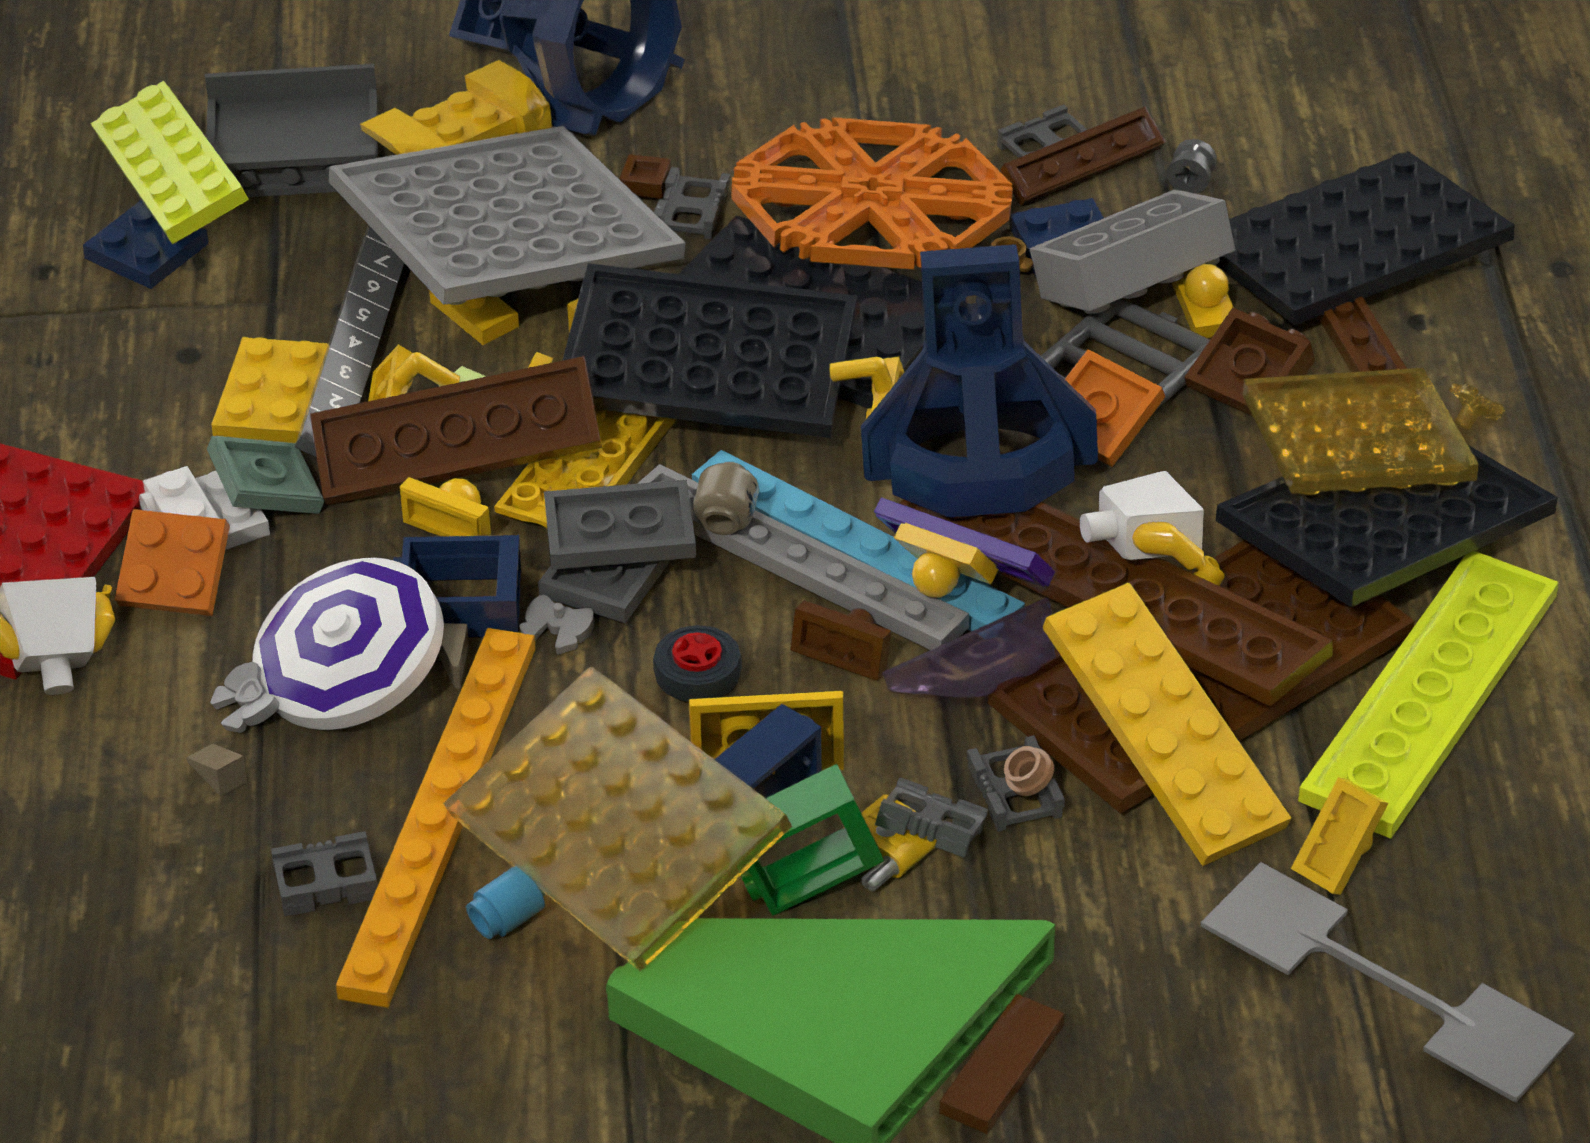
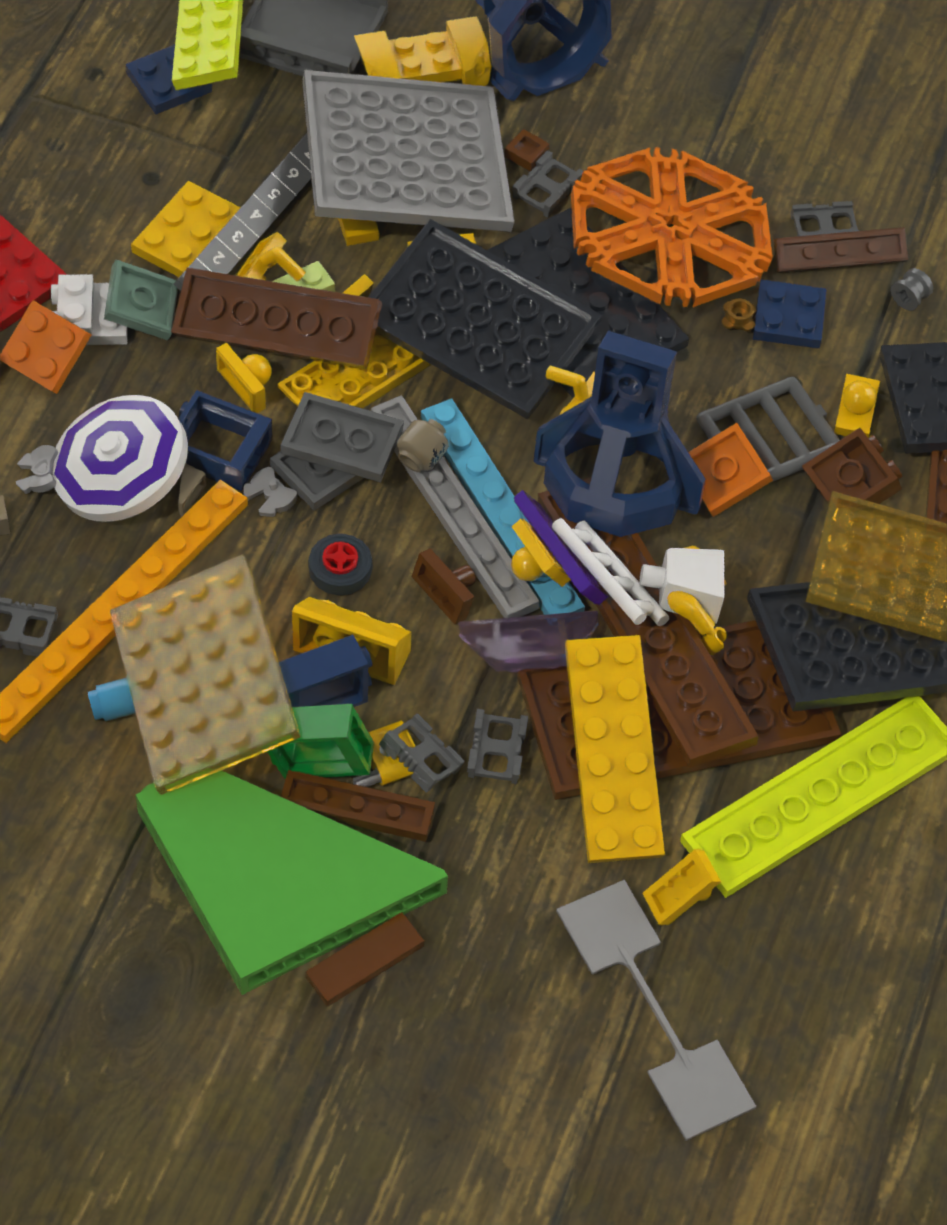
camera: 20 degrees right, 15 degrees up
medium nougat plate [1004,746,1054,796] -> none
light grey brick [1030,189,1236,314] -> none
none -> reddish brown plate [280,770,435,842]
none -> white bar [552,518,669,626]

